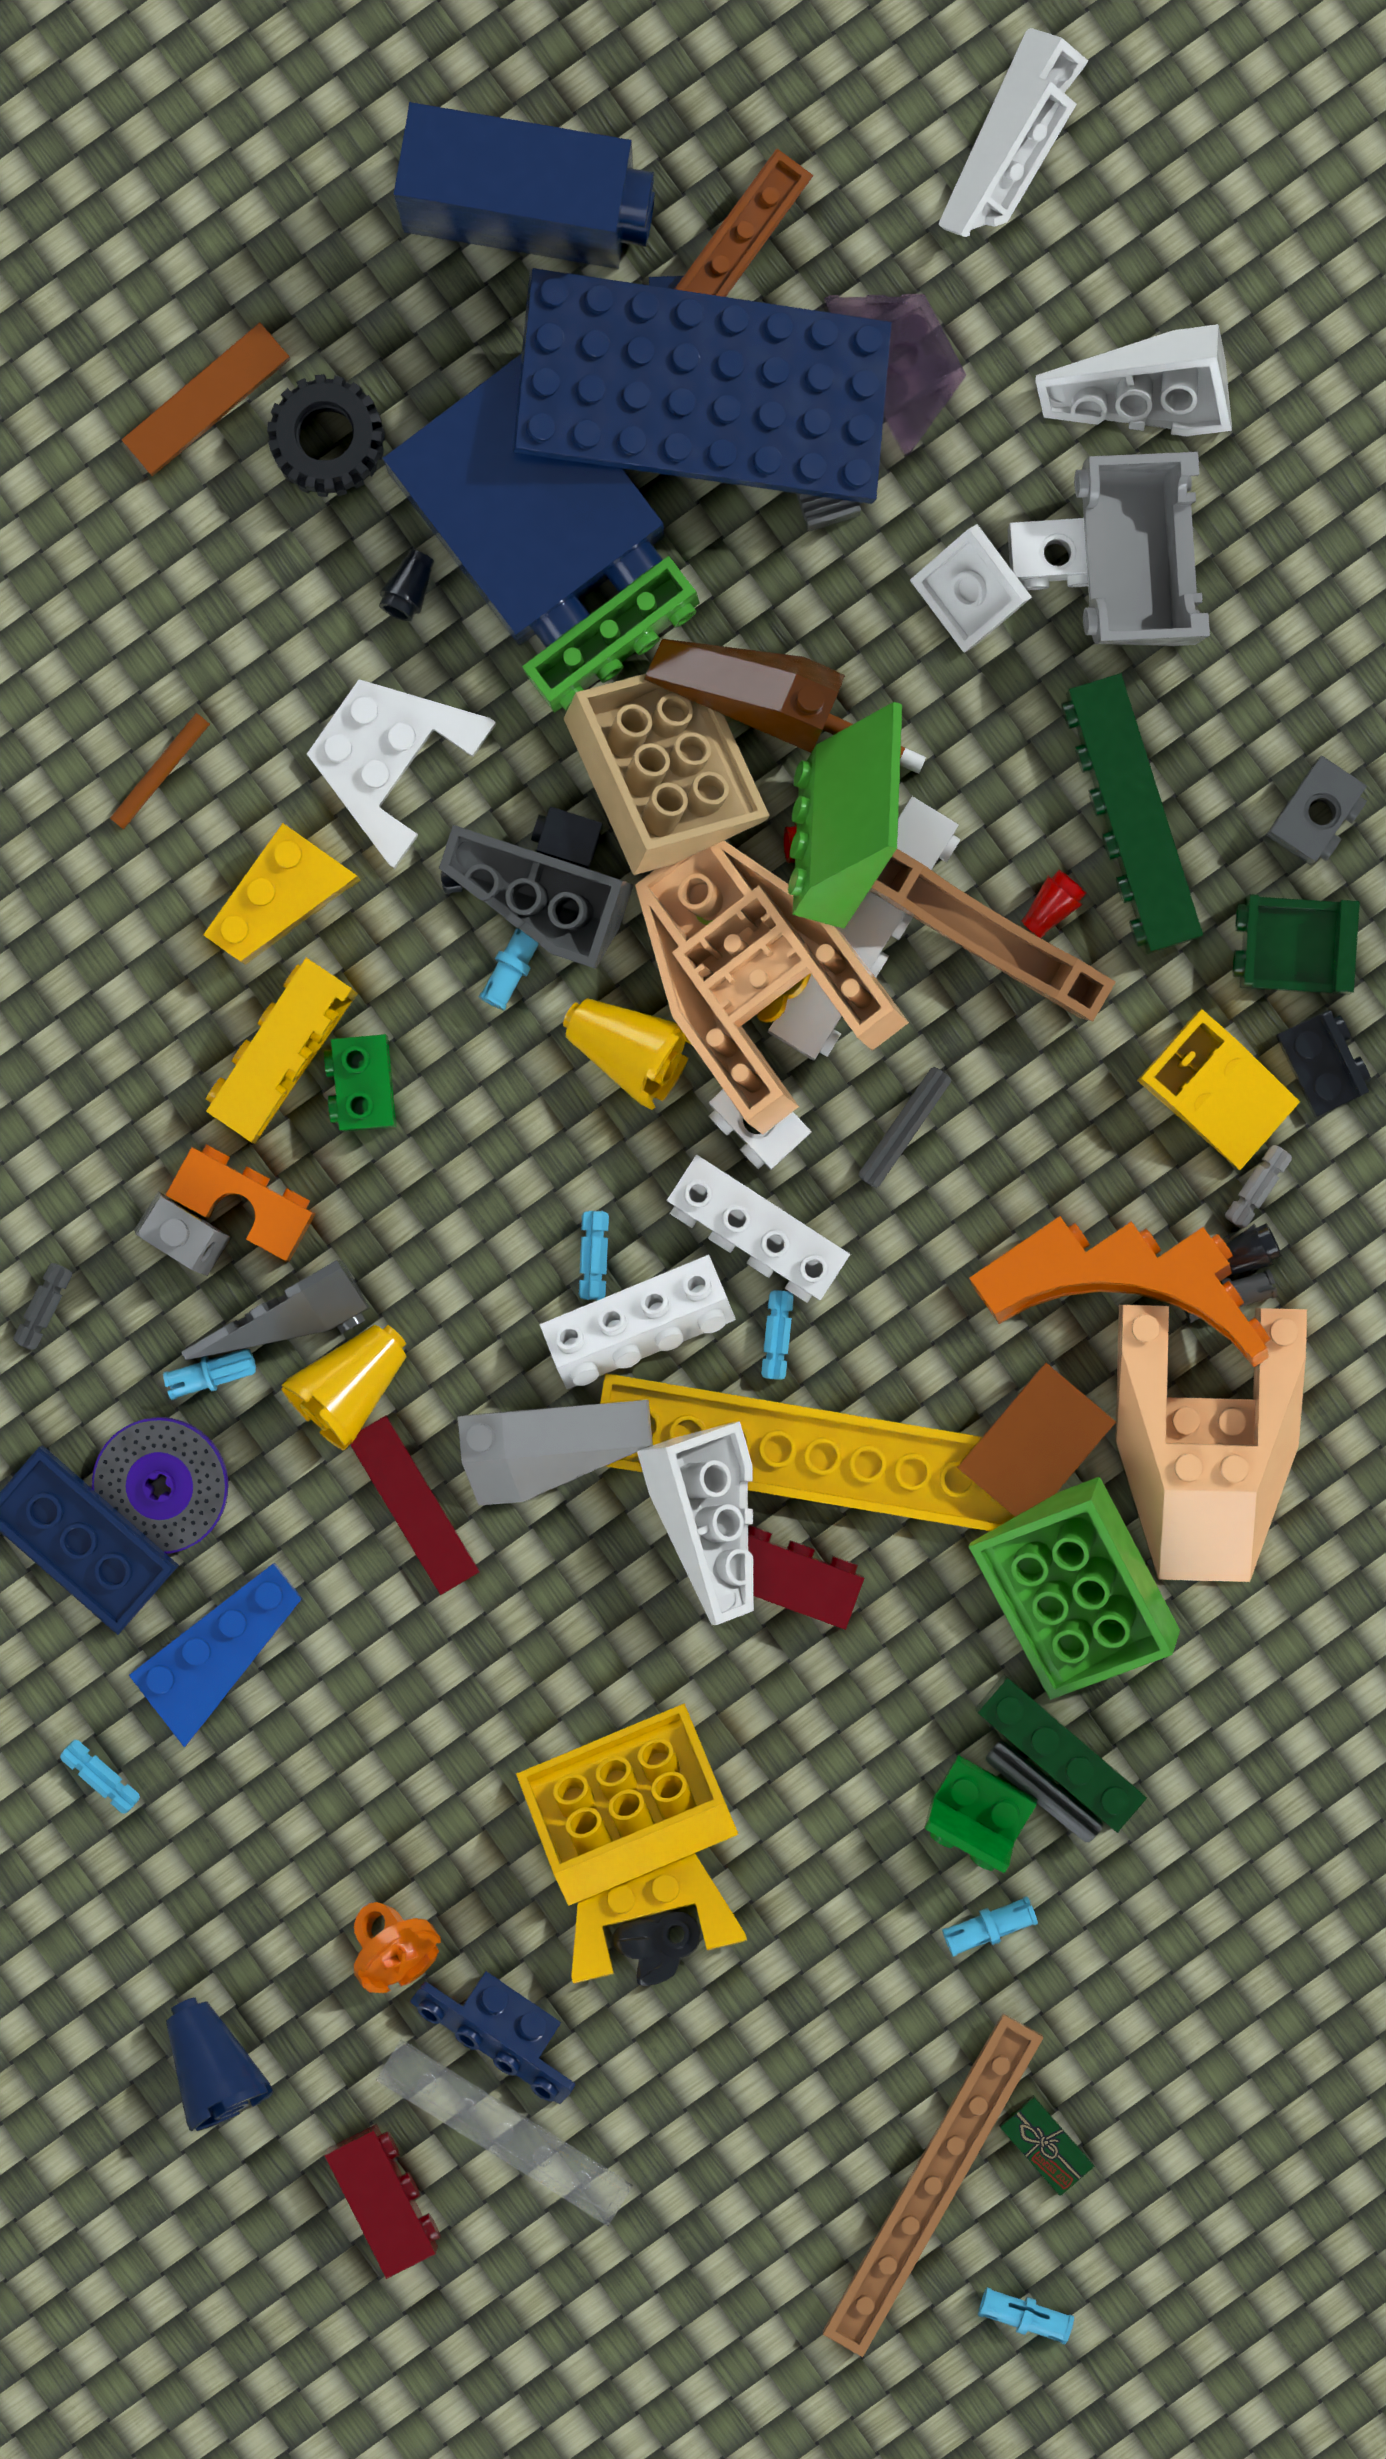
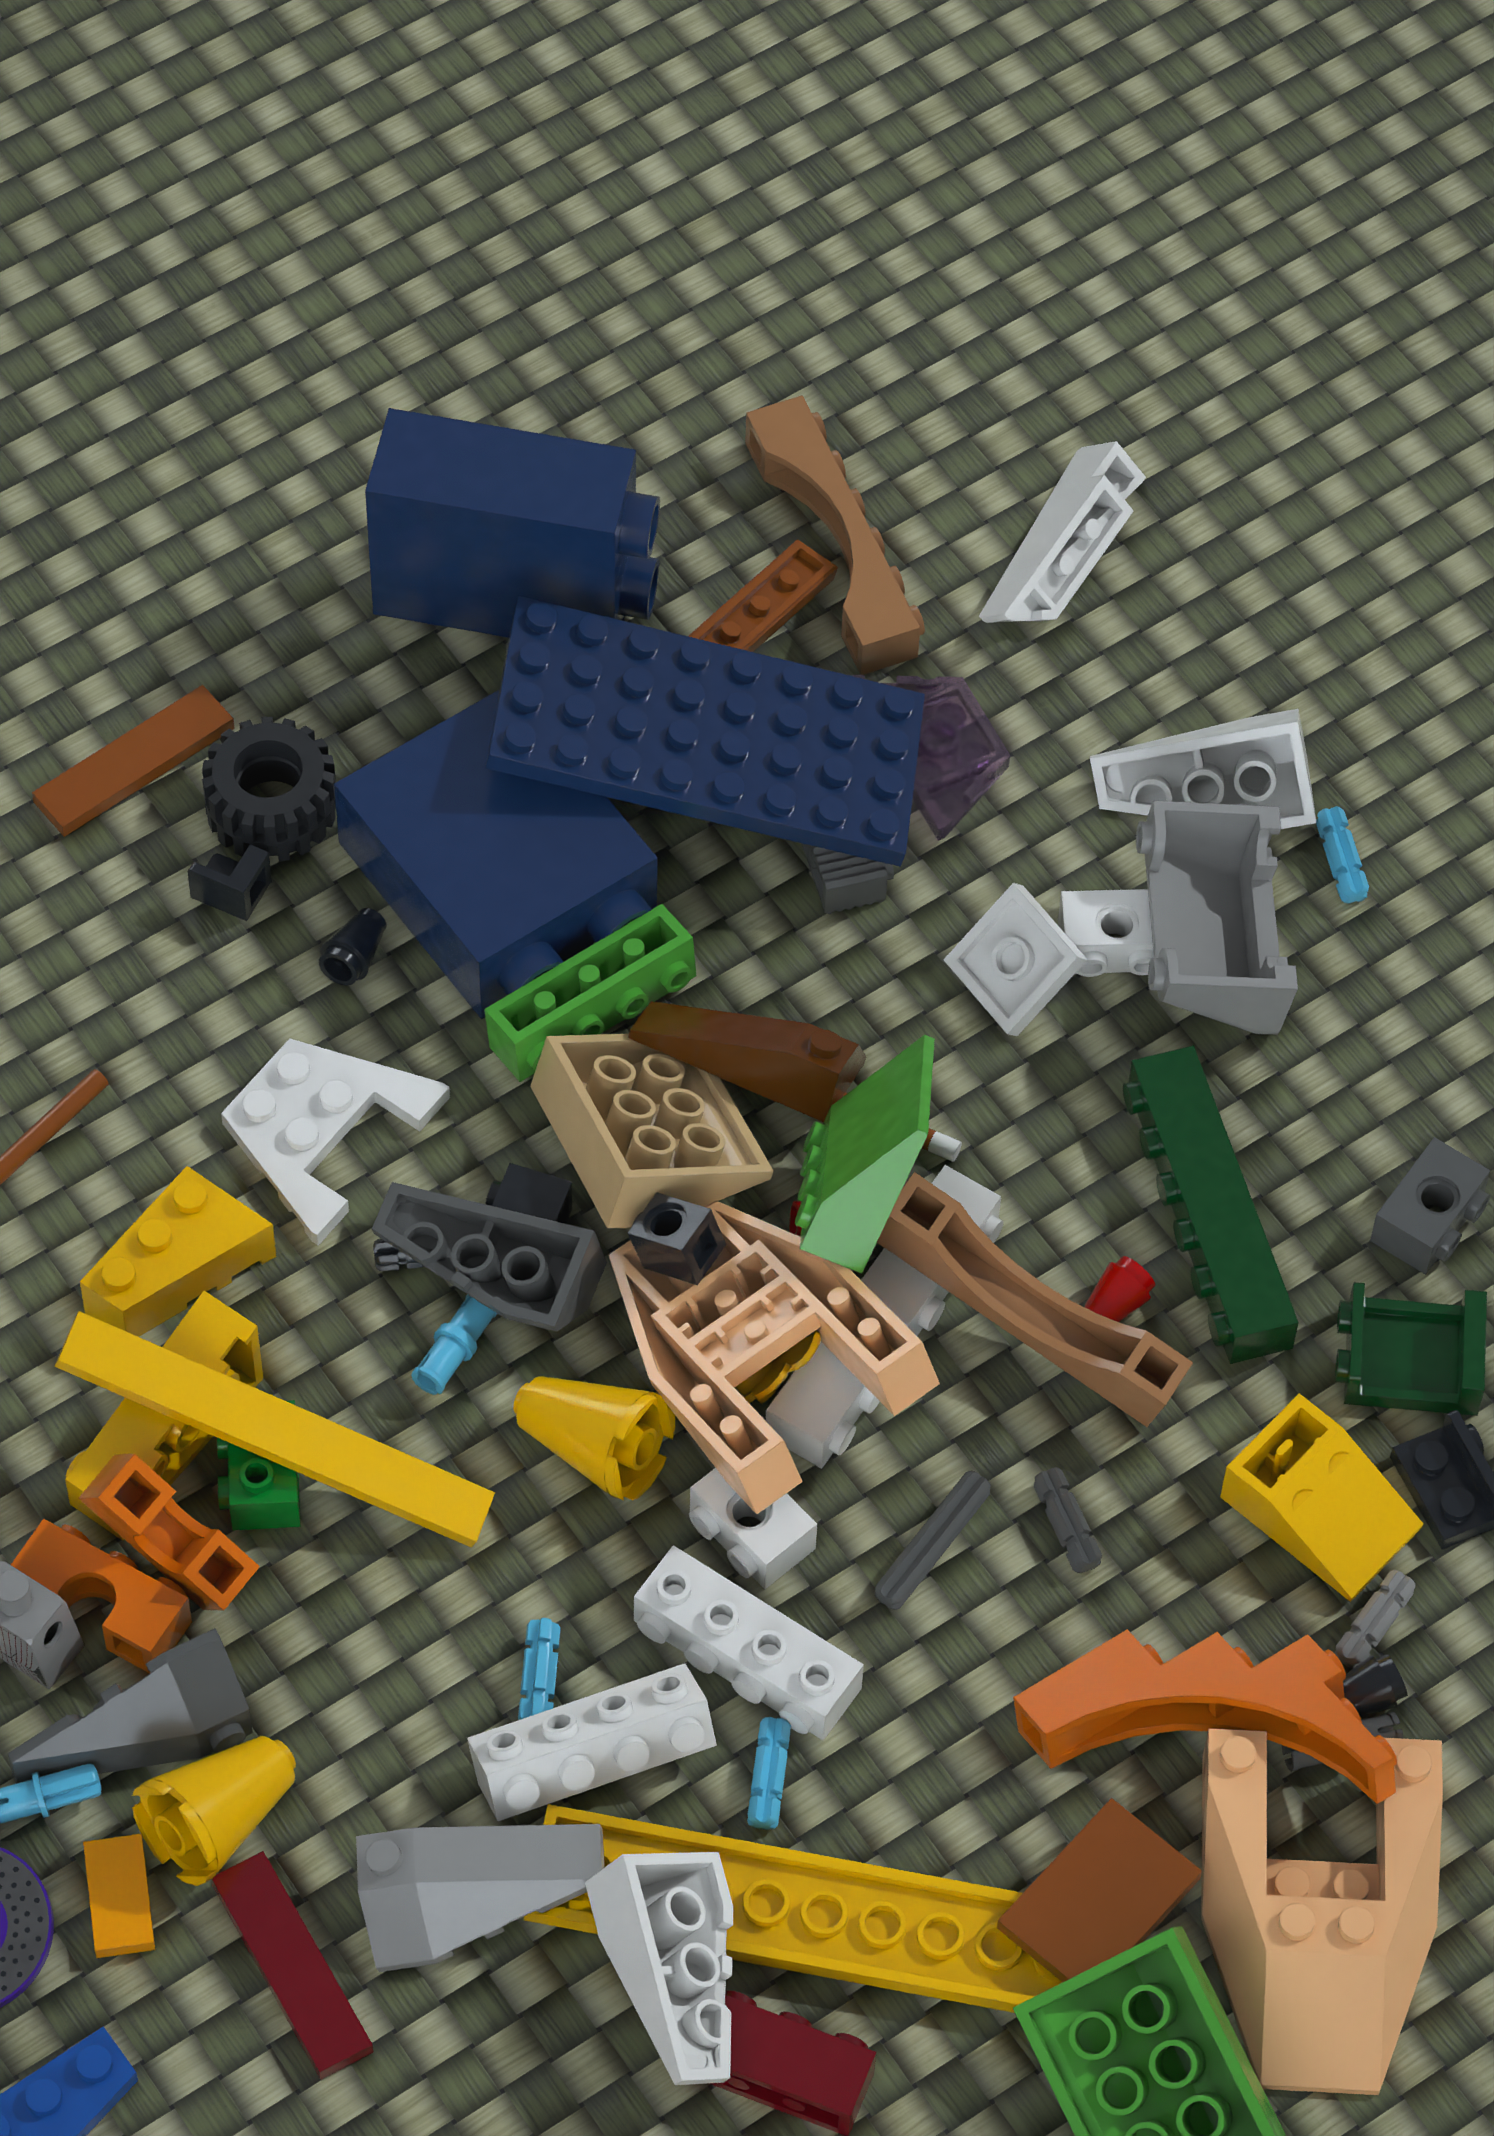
camera: 10 degrees left, 30 degrees down
none -> yellow tile [54,1311,495,1548]
none -> orange arch [79,1454,260,1611]
none -> light orange tile [83,1834,155,1958]
none -> black panel [187,845,272,921]
none -> black brick [628,1192,727,1285]
none -> medium nougat arch [745,395,925,675]
none -> dark grey axle [1034,1467,1102,1573]
none -> medium azure axle [1316,806,1369,904]

